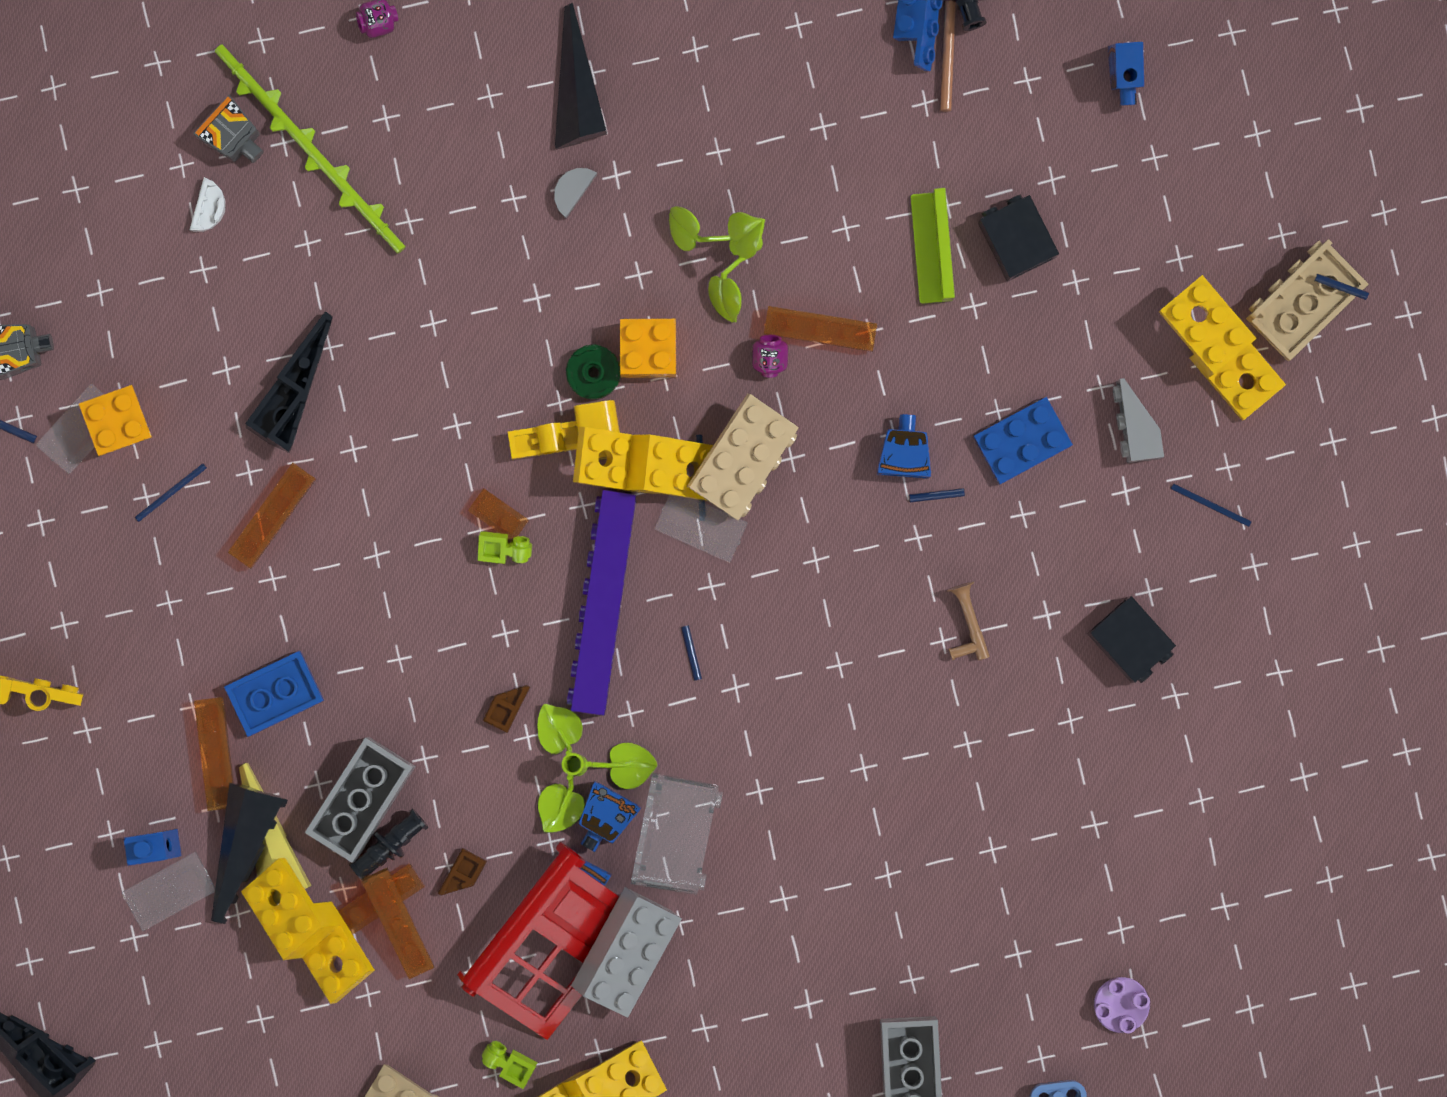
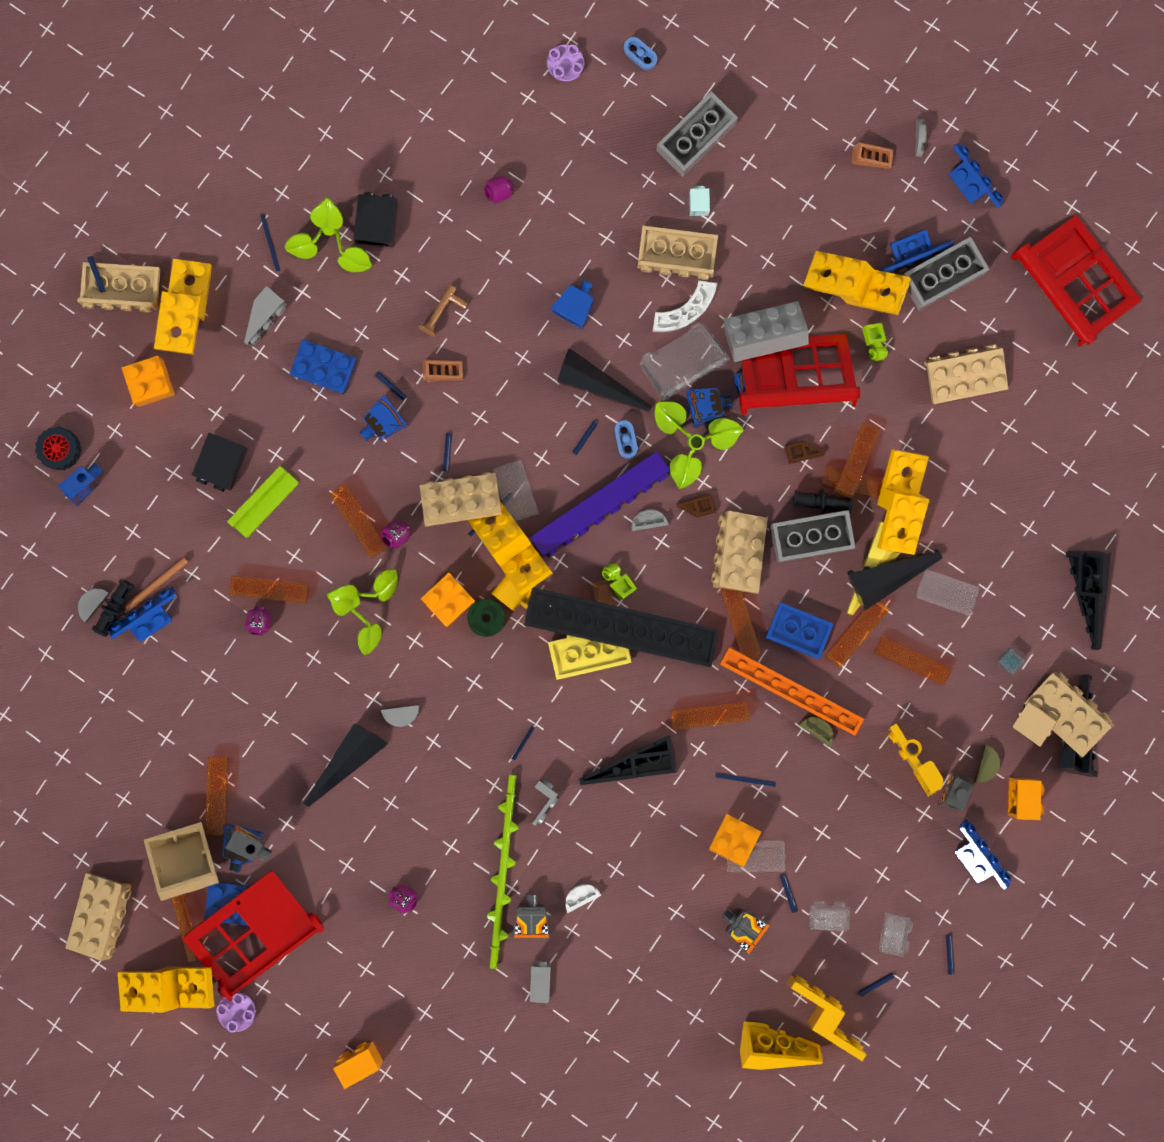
camera: 130 degrees left, 0 degrees up
blue torso [124,829,182,866] -> none
none -> black wheel [35,427,81,470]
none -> light orange brick [122,356,175,407]
none -> clear orange plate [229,576,309,604]
none -> magenta head [245,606,272,636]
none -> lime plant [285,197,372,272]
none -> nougat slope [422,360,463,381]
none -> dark blue piece [443,433,452,472]
none -> magenta head [484,175,513,203]
none -> dark blue piece [511,726,535,760]
none -> black plate [523,587,719,667]
none -> light grey bracket [530,960,551,1003]
none -> light grey bracket [532,780,559,826]
none -> light yellow plate [548,635,632,680]
none -> blue torso [551,280,594,330]
none -> black wedge [557,348,650,412]
none -> medium blue plate [614,420,638,459]
none -> light grey tile [631,509,669,532]
none -> tan bracket [637,226,718,280]
none -> white tile [652,280,717,332]
none -> light aqua brick [689,186,710,216]
none -> tan bracket [711,511,768,594]
none -> orange plate [719,646,864,736]
none -> clear orange plate [720,588,762,659]
none -> olive tile [798,717,833,747]
none -> clear orange plate [874,636,952,686]
none -> clear light blue plate [997,648,1025,675]

